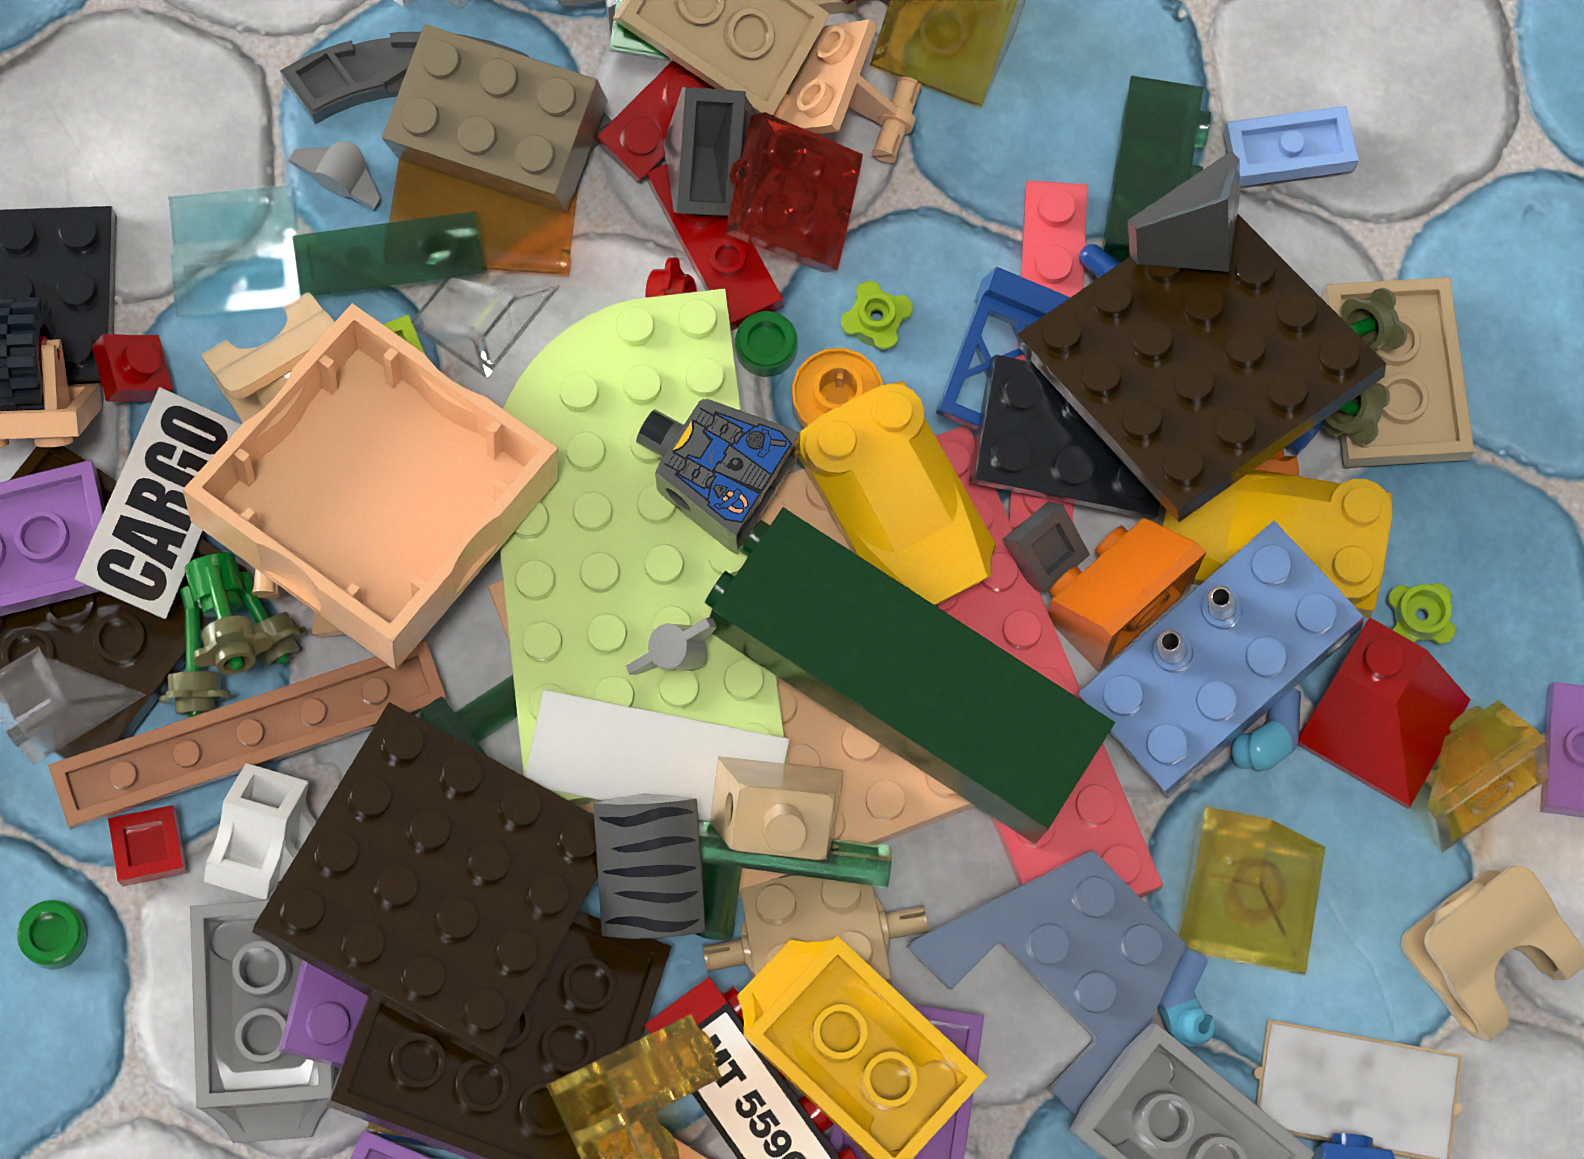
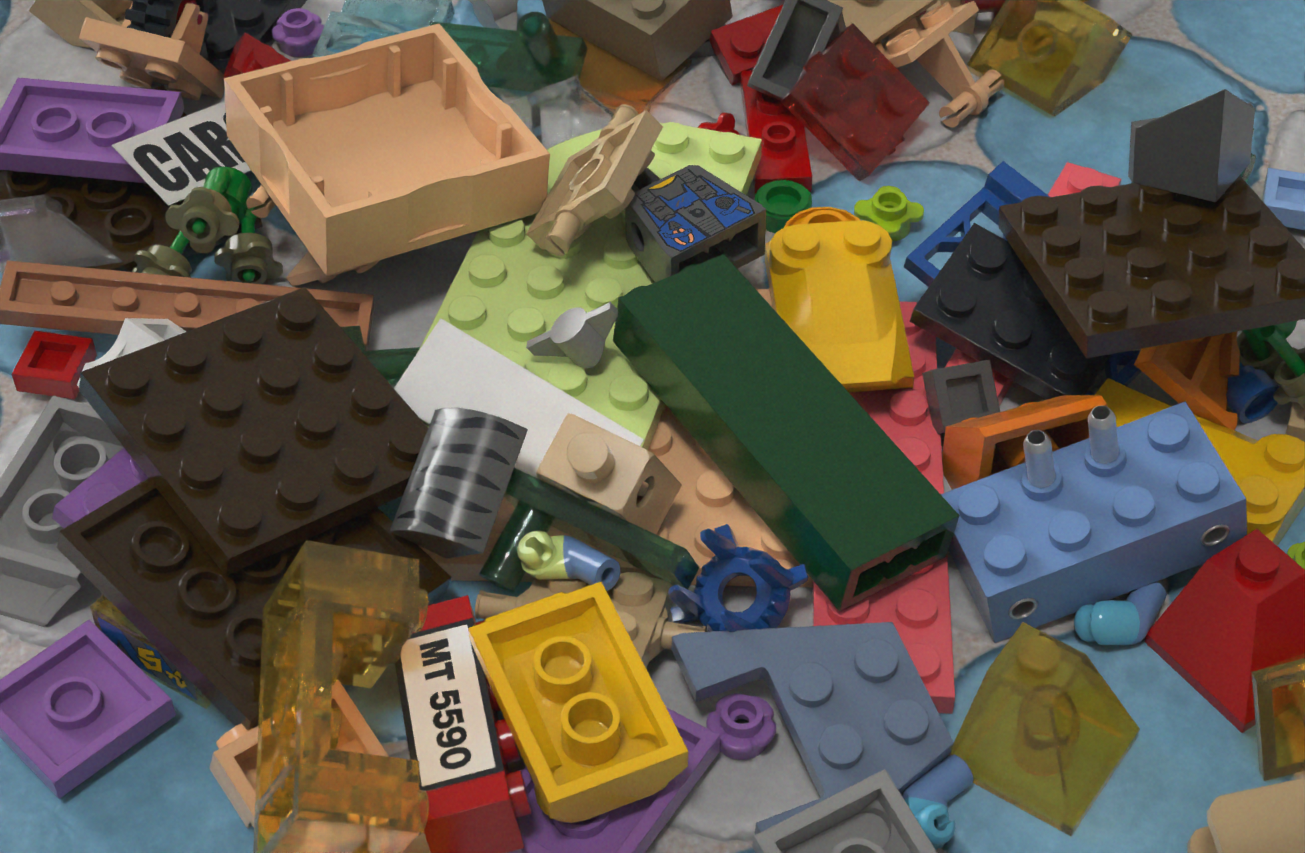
camera: 25 degrees right, 25 degrees down
none -> medium lavender plate [272,8,325,57]
none -> arm [517,531,621,591]
none -> tan plate [526,104,663,256]
none -> blue piece [668,524,808,632]
none -> medium lavender plate [706,693,776,760]

